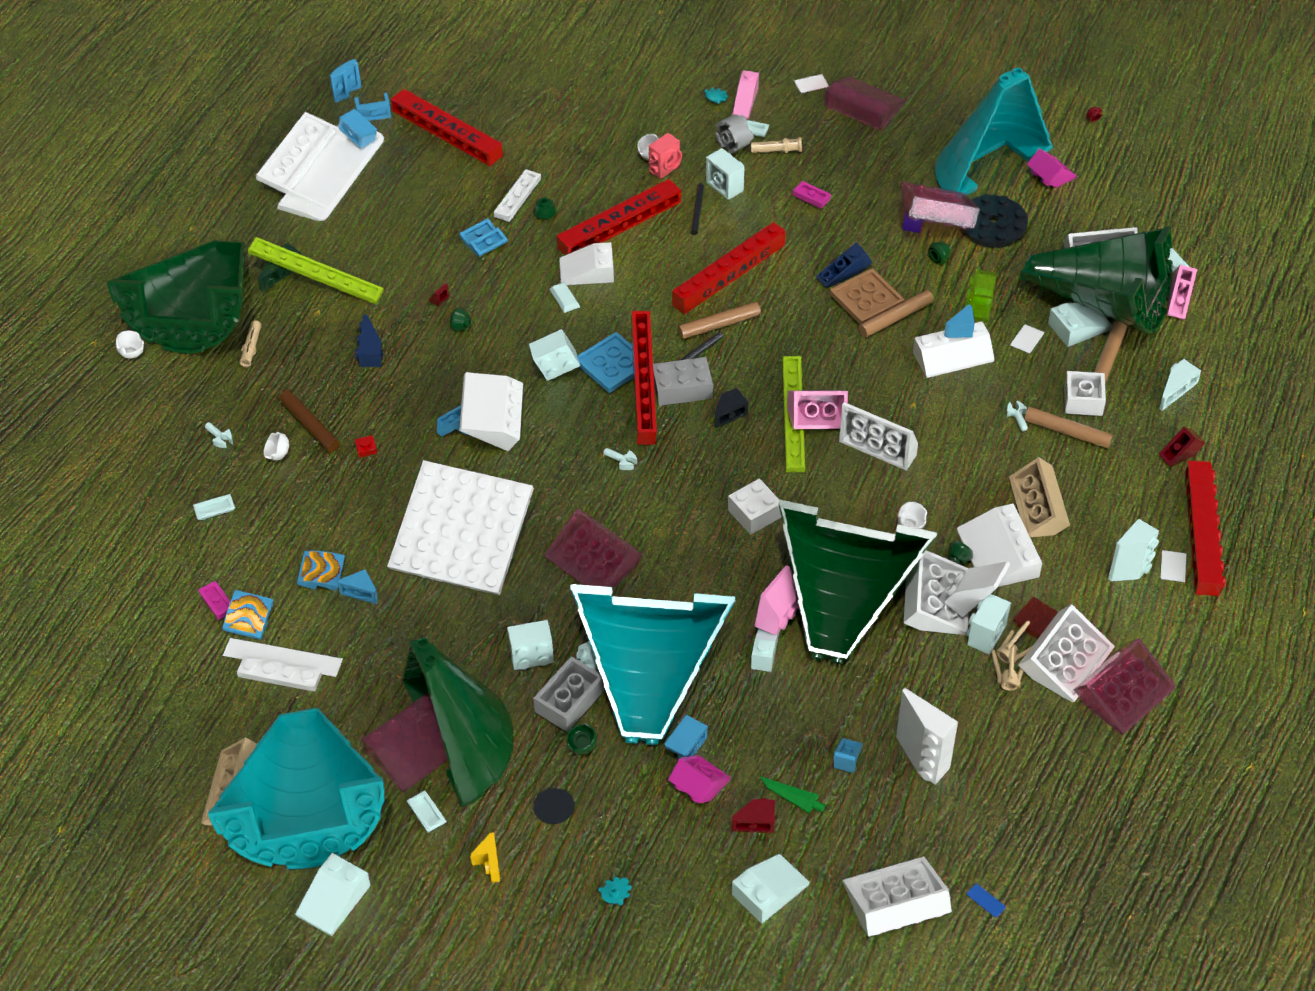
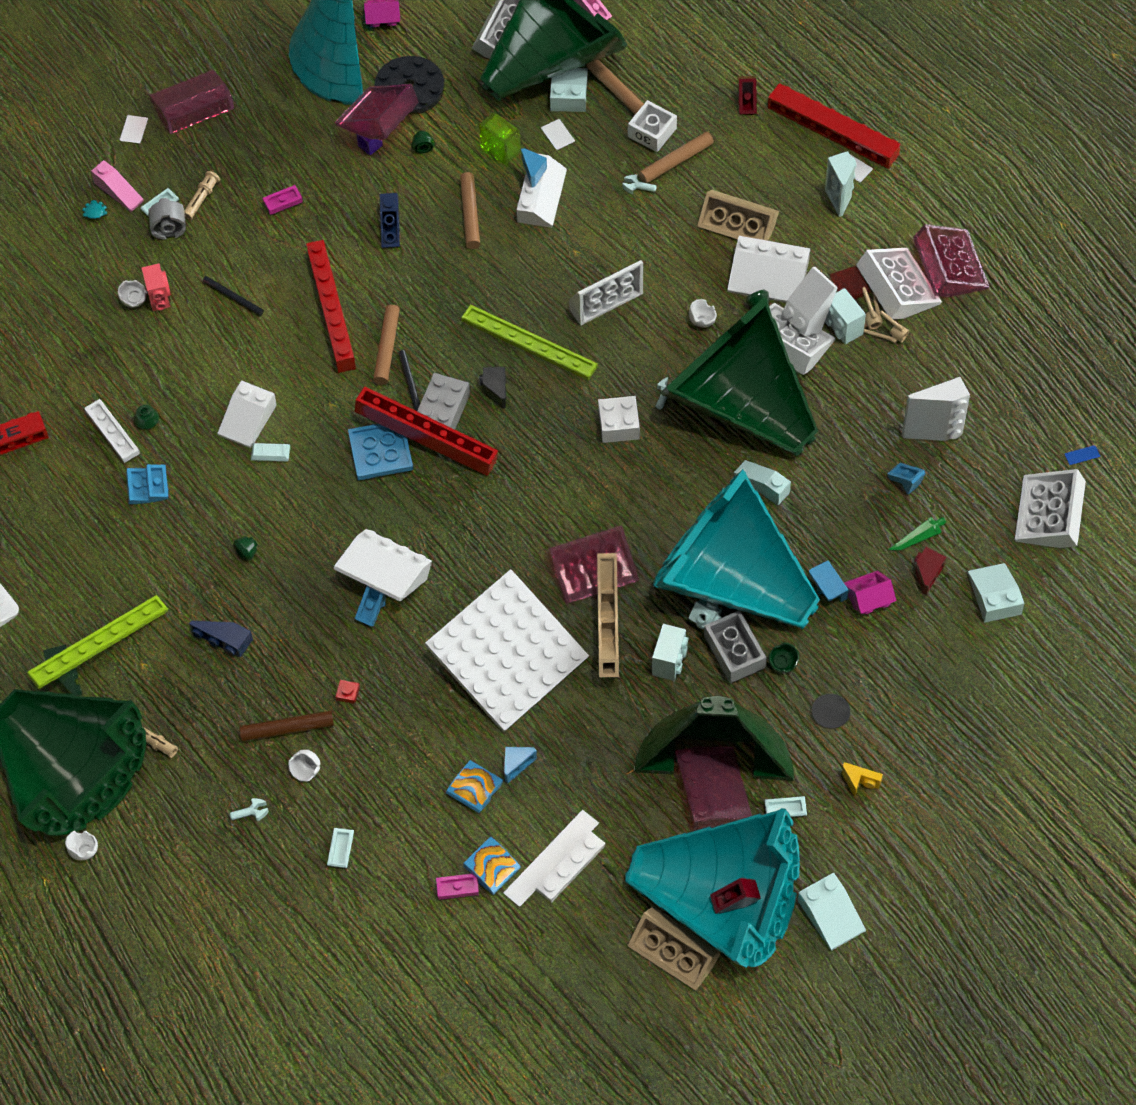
camera: 60 degrees left, 10 degrees up
dark red slope [429,283,449,306] -> none
light aqua brick [529,329,580,381] -> none
red brick [556,179,681,256] -> none
teal piece [599,877,632,905] -> none
light aqua bar [603,448,637,470] -> none
light aqua brick [706,148,744,200] -> none
bright pink slope [755,566,800,635] -> none
bright pink slope [787,390,848,429] -> none
medium nougat plate [830,268,905,324] -> none
light aqua slope [1159,359,1201,411] -> none
none -> tan arch [597,553,619,677]
none -> dark red slope [710,878,761,914]

